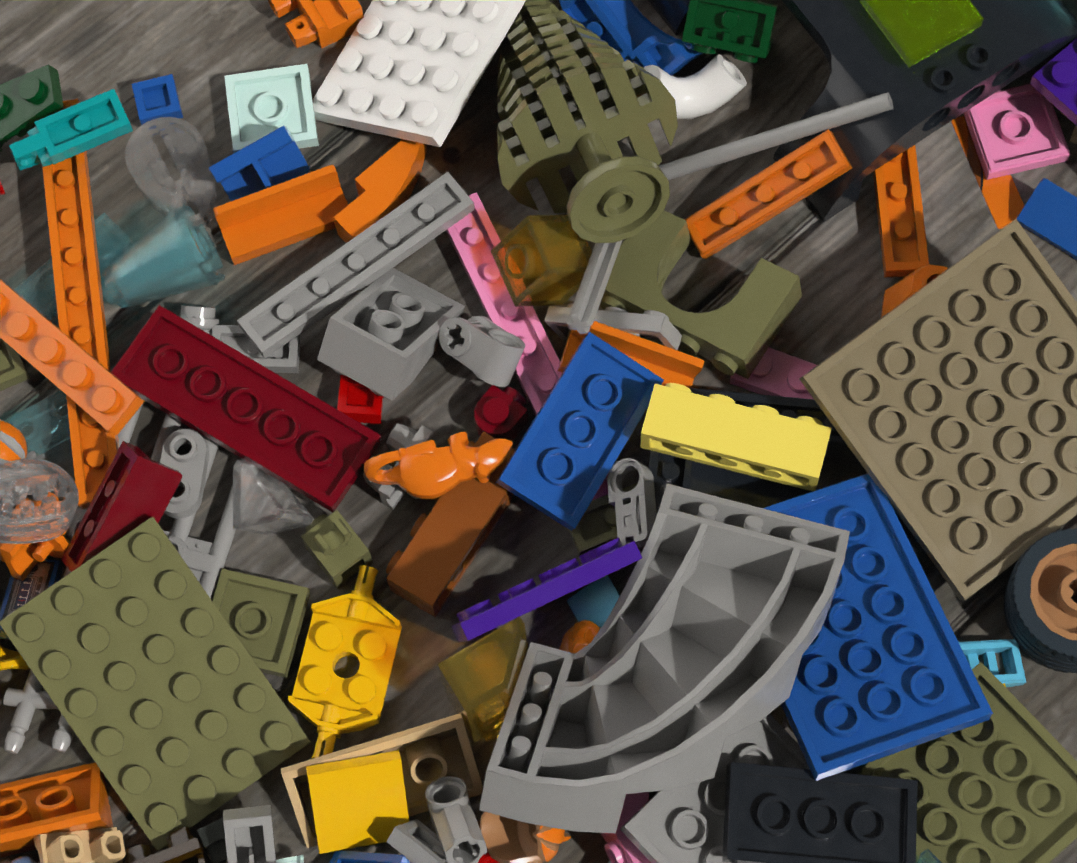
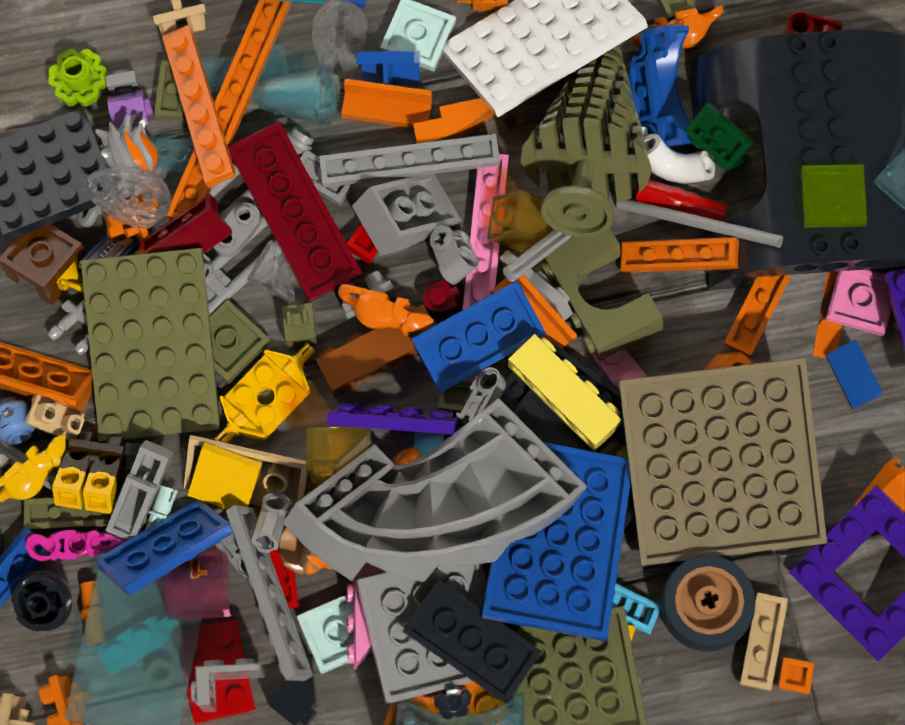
camera: 30 degrees right, 5 degrees up
none -> red axle [635,179,728,221]

